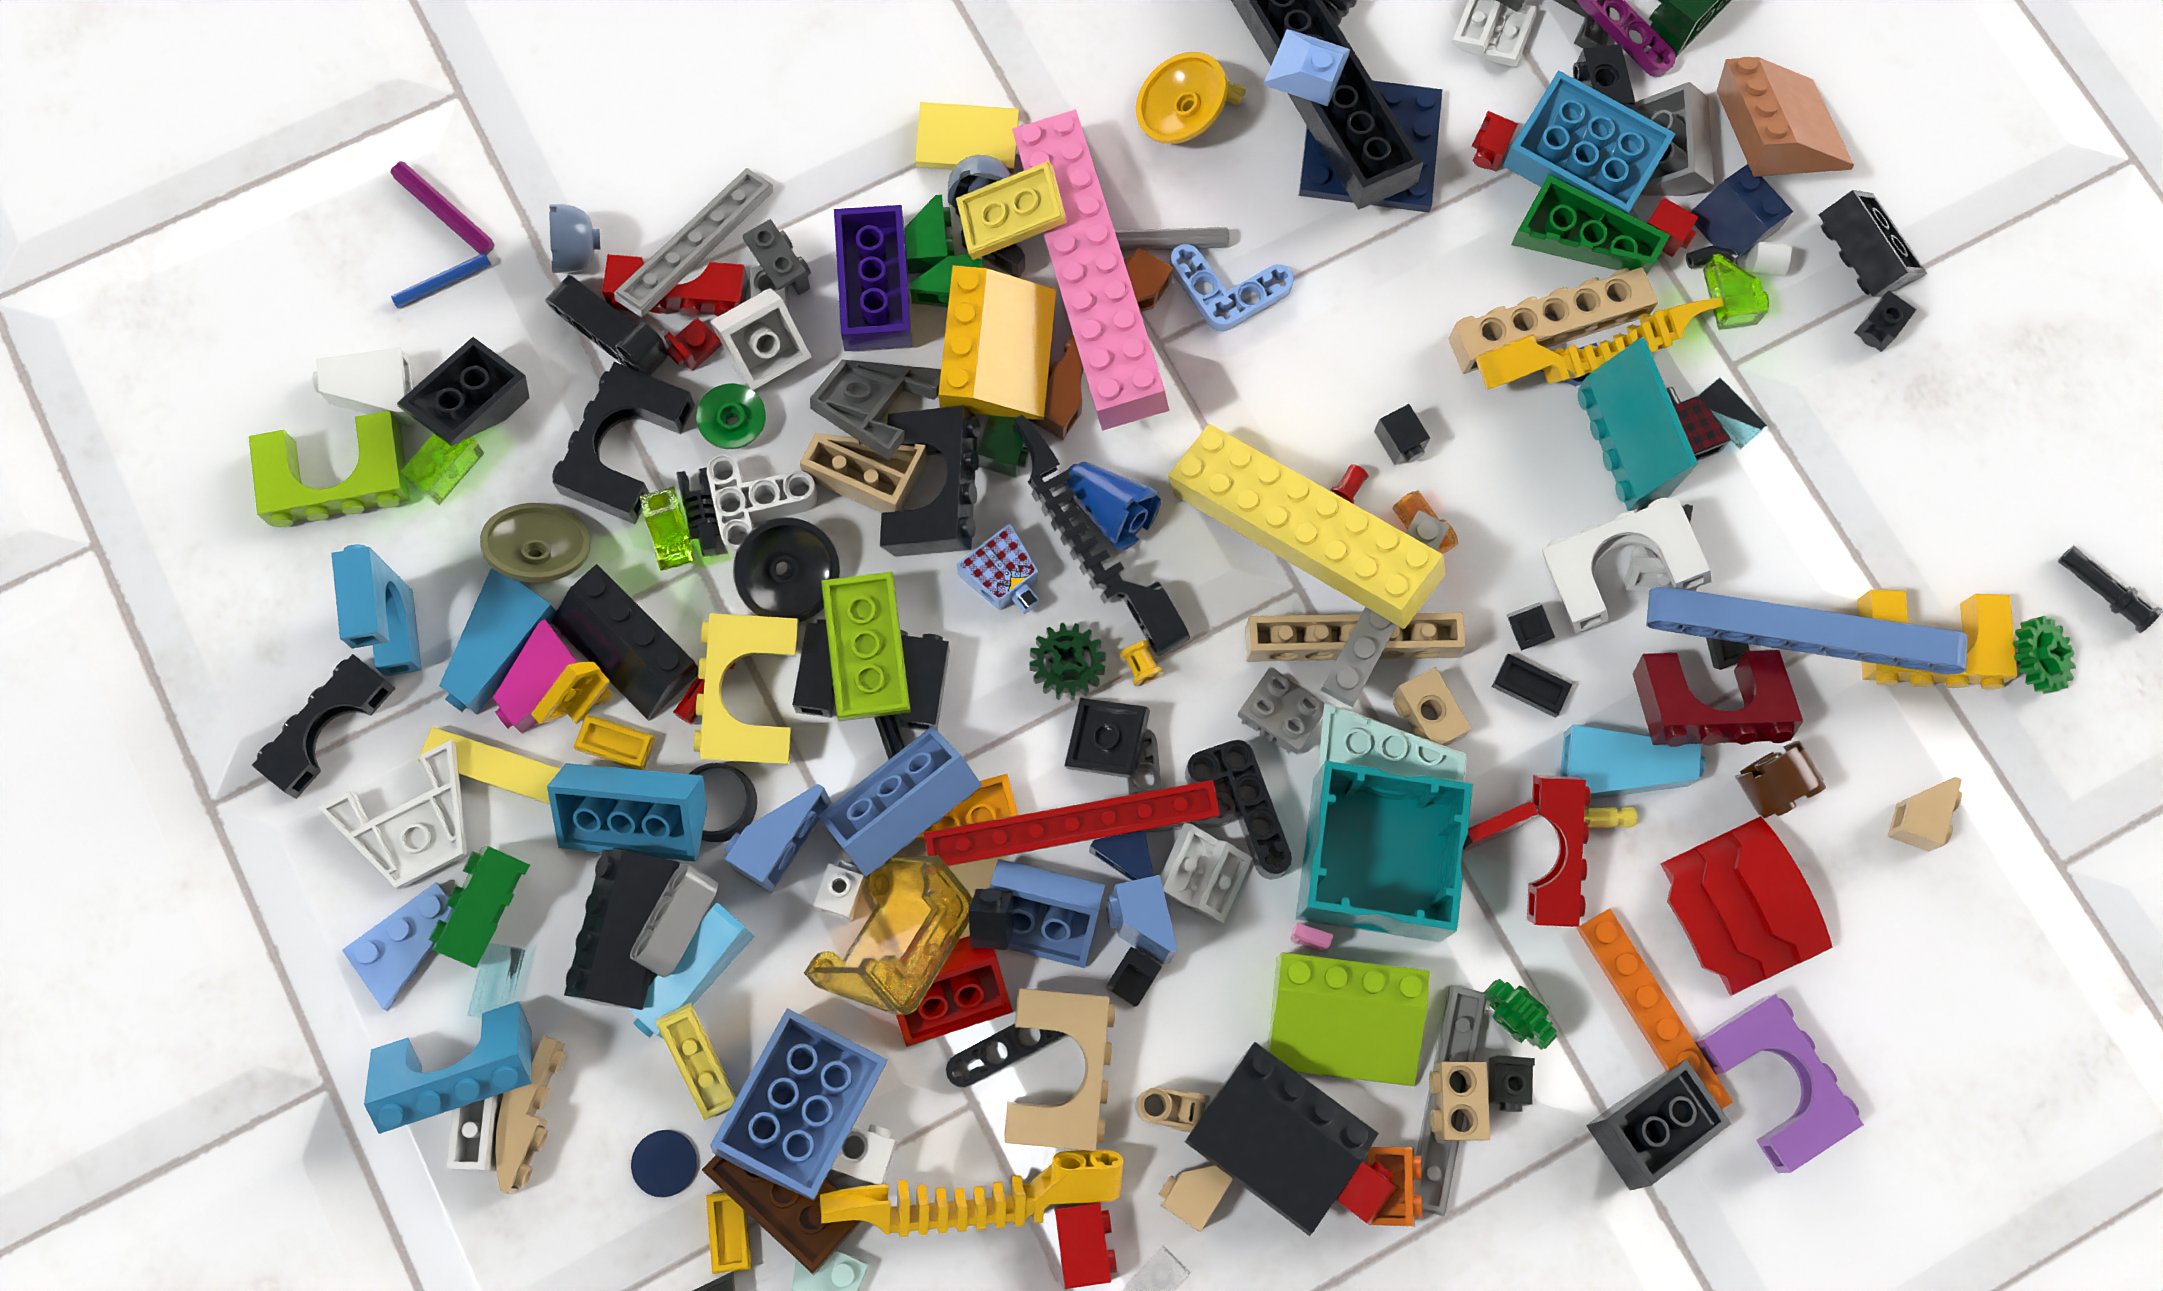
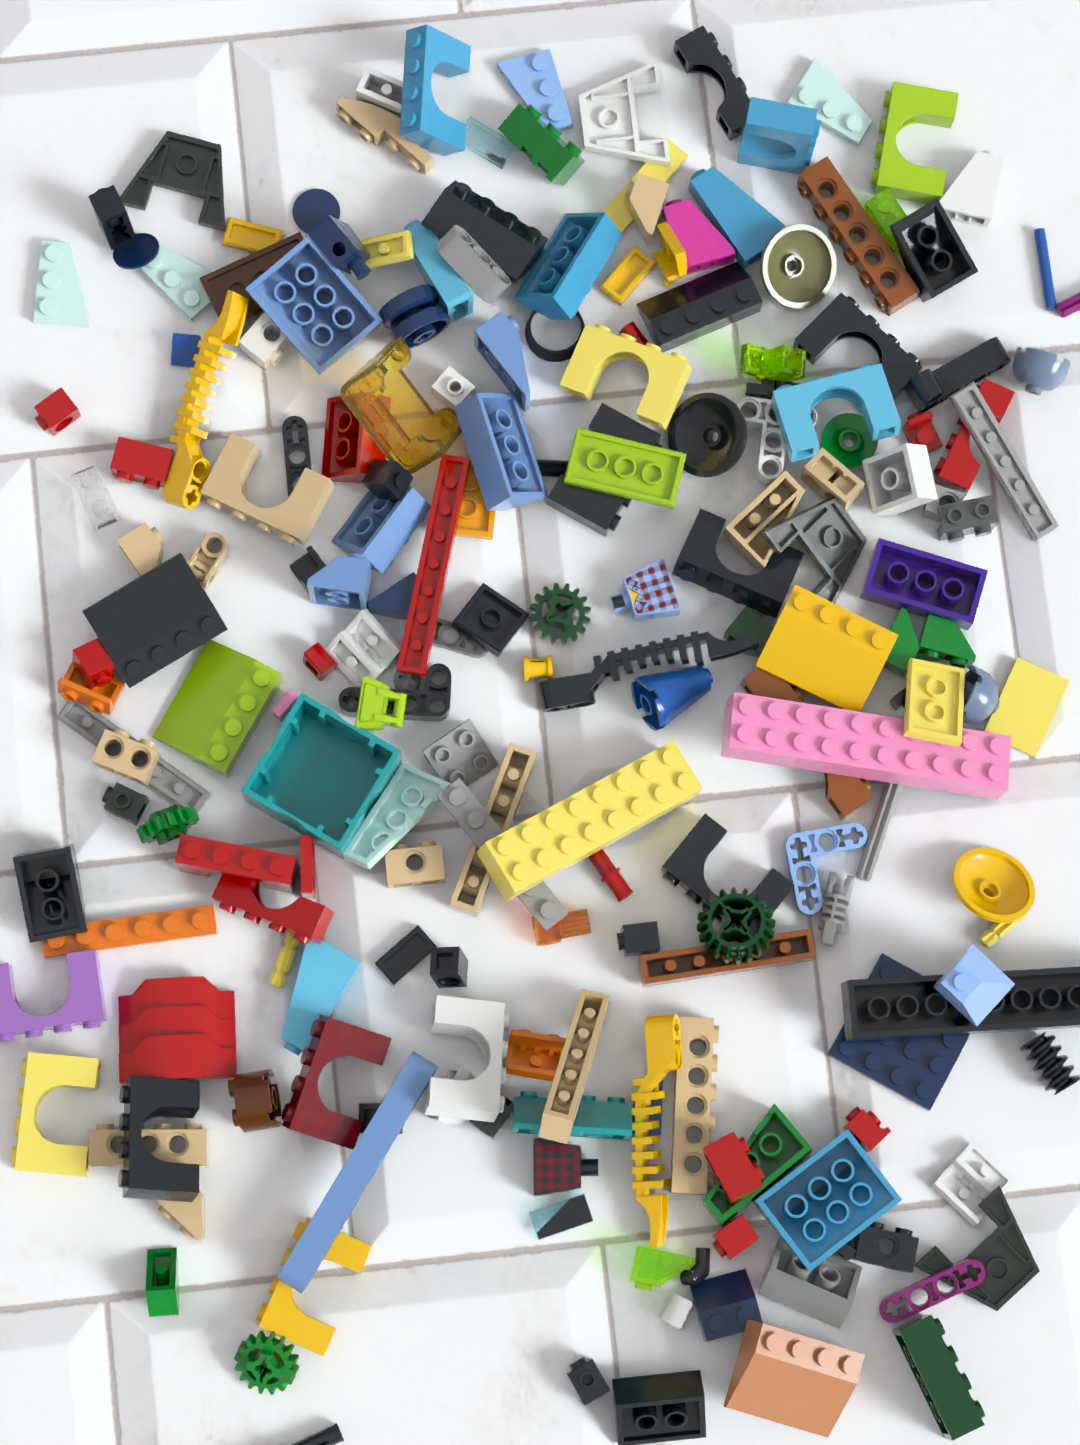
camera: 110 degrees right, 5 degrees up
none -> light yellow arch [11,1052,102,1177]
none -> tan brick [88,1124,209,1166]
none -> black arch [118,1076,200,1202]
none -> green slope [145,1247,180,1317]
none -> blue slope [171,333,202,368]
none -> red arch [175,834,299,894]
none -> red brick [303,643,338,681]
none -> dark blue torso [308,215,371,280]
none -> lime piece [355,676,407,732]
none -> dark blue wheel [379,284,451,351]
none -> orange bracket [505,1029,566,1082]
none -> tan brick [538,989,610,1144]
none -> tan slope [625,173,669,243]
none -> dark orange brick [638,929,816,988]
none -> black arch [661,813,795,937]
none -> dark green gear [696,887,775,965]
none -> red brick [703,1131,765,1204]
none -> medium azure arch [771,363,901,462]
none -> light aqua wing [787,57,873,146]
none -> dark orange brick [797,156,920,316]
none -> tan brick [800,447,865,510]
none -> light grey hinge [818,871,855,947]

